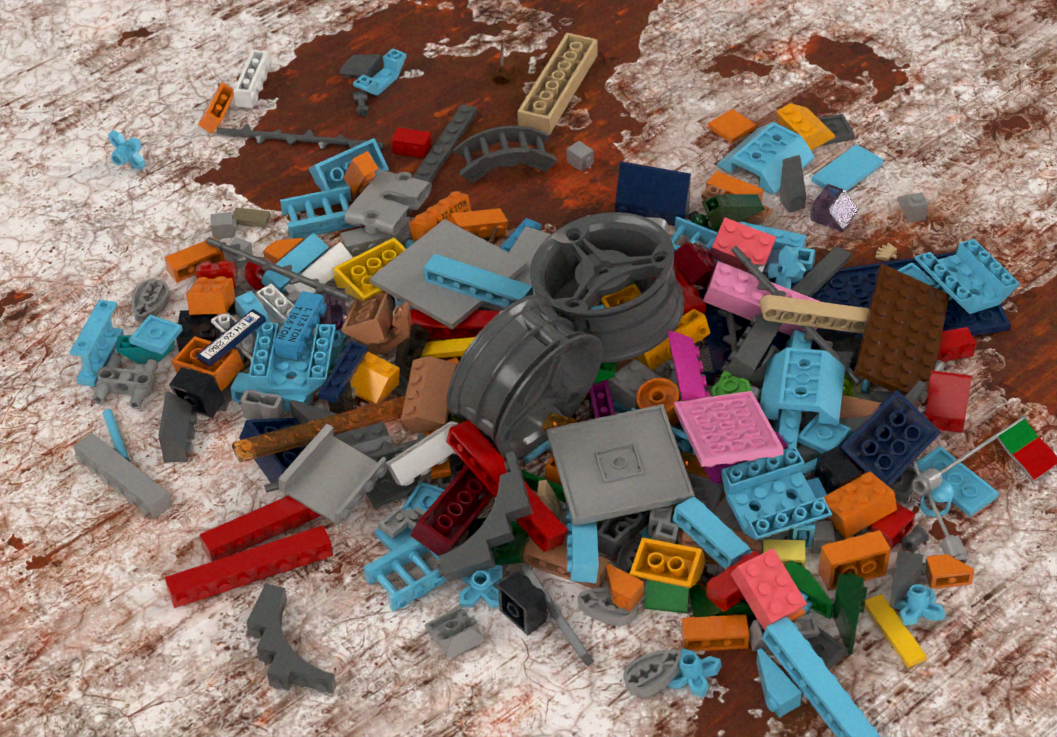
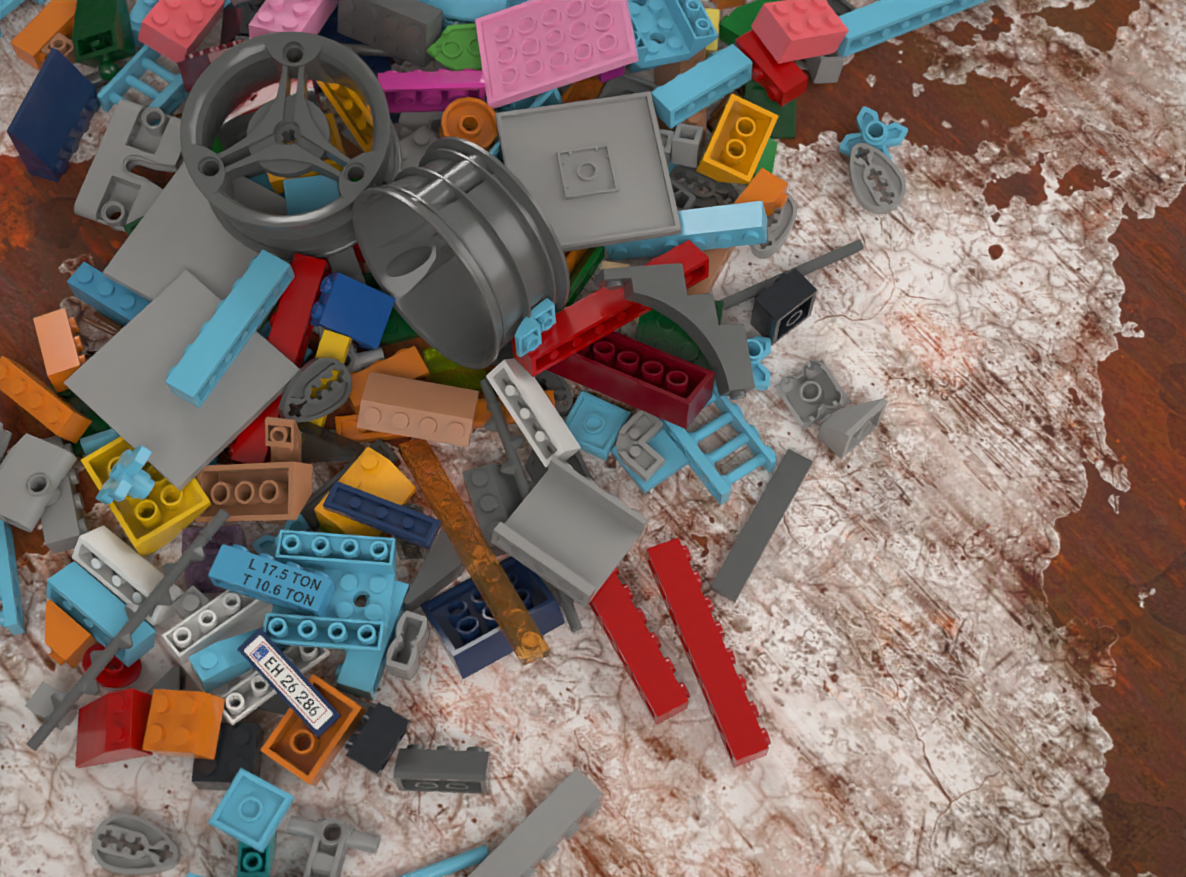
camera: 90 degrees left, 20 degrees up
orange brick [164,237,225,283] -> none
dark grey arch [246,583,336,694] -> none
orange brick [681,614,749,651] -> none
medium azure slope [756,648,802,718] -> none
none -> medium azure plant [96,445,155,505]
none -> dark grey piece [278,357,352,423]
none -> medium azure slope [515,298,556,358]
none -> dark grey tile [710,449,813,602]
none -> light grey slope [818,398,888,459]

